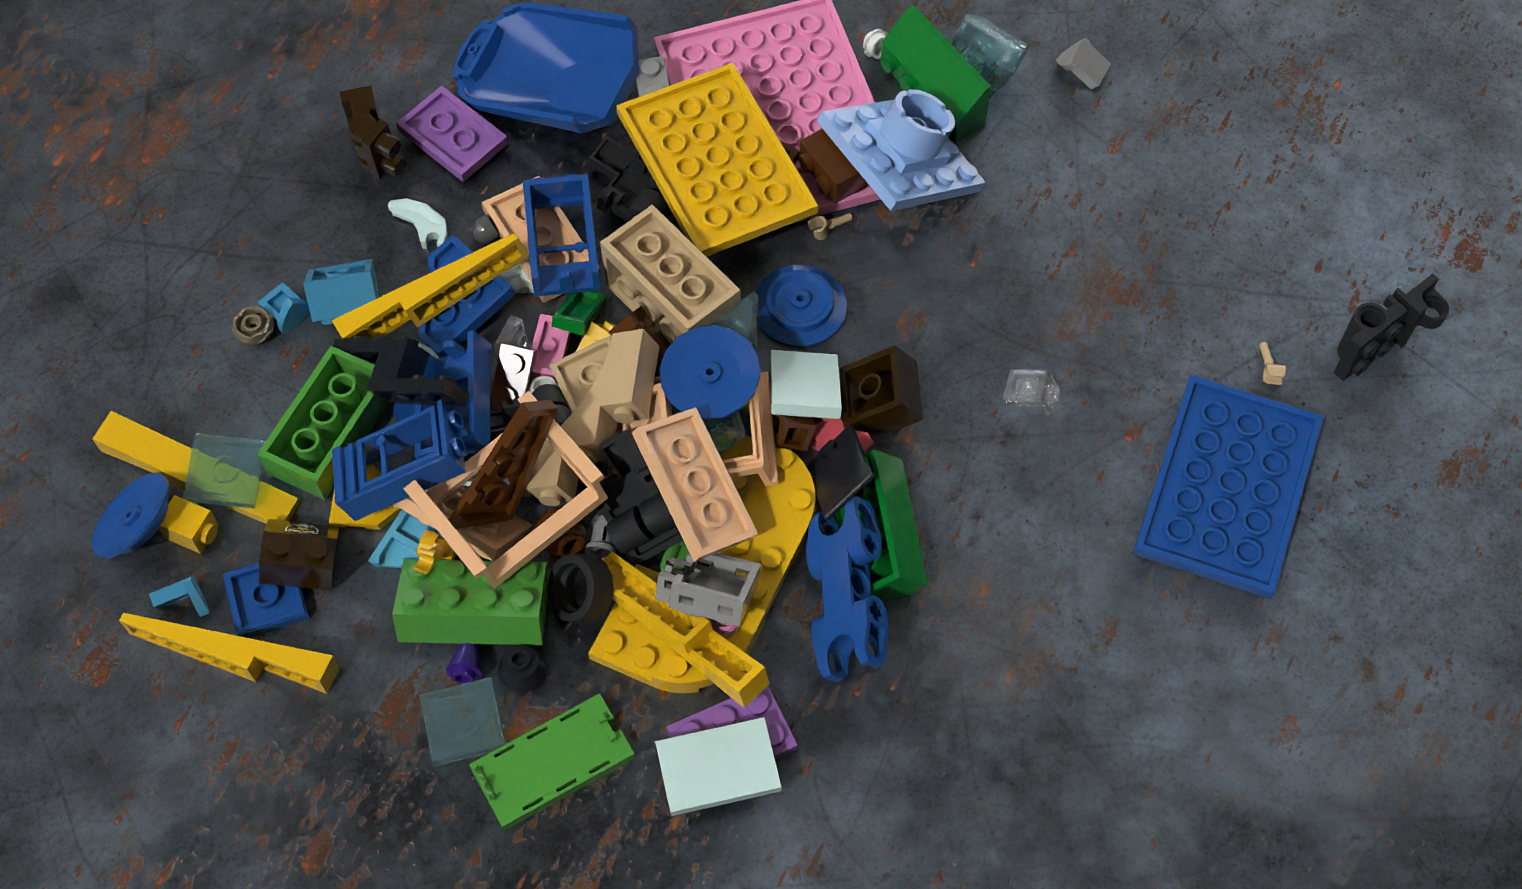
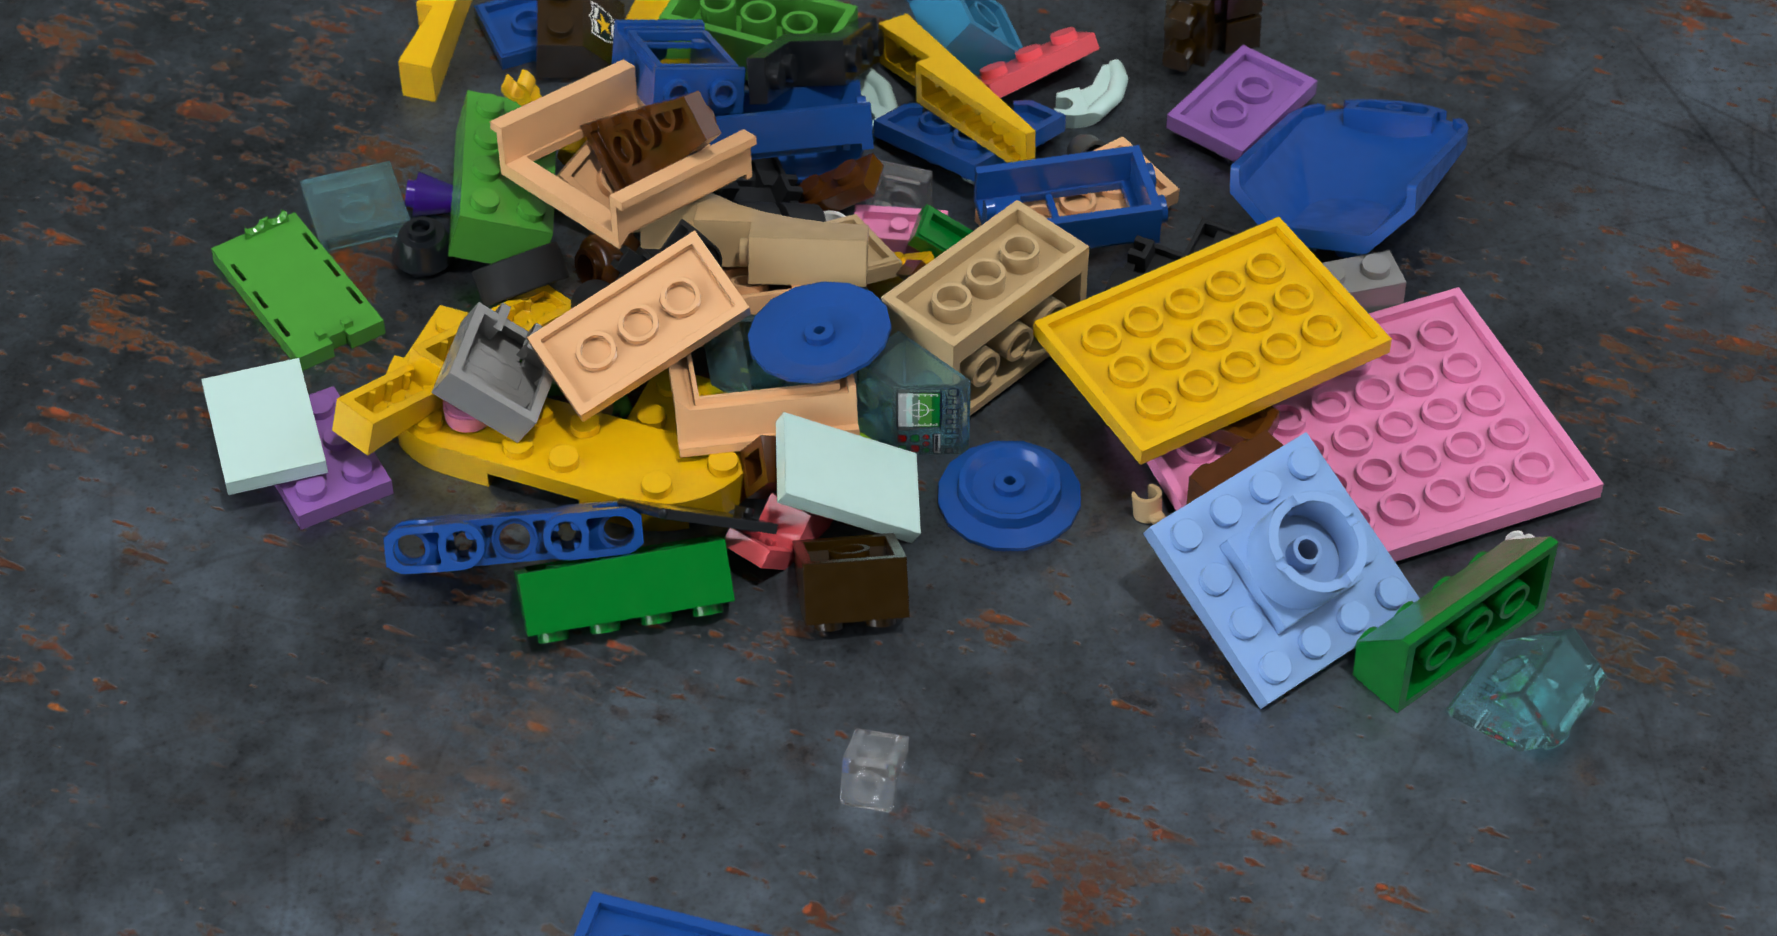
camera: 85 degrees right, 15 degrees down
light grey tile [1056,37,1111,89] -> none
none -> coral plate [977,27,1100,98]

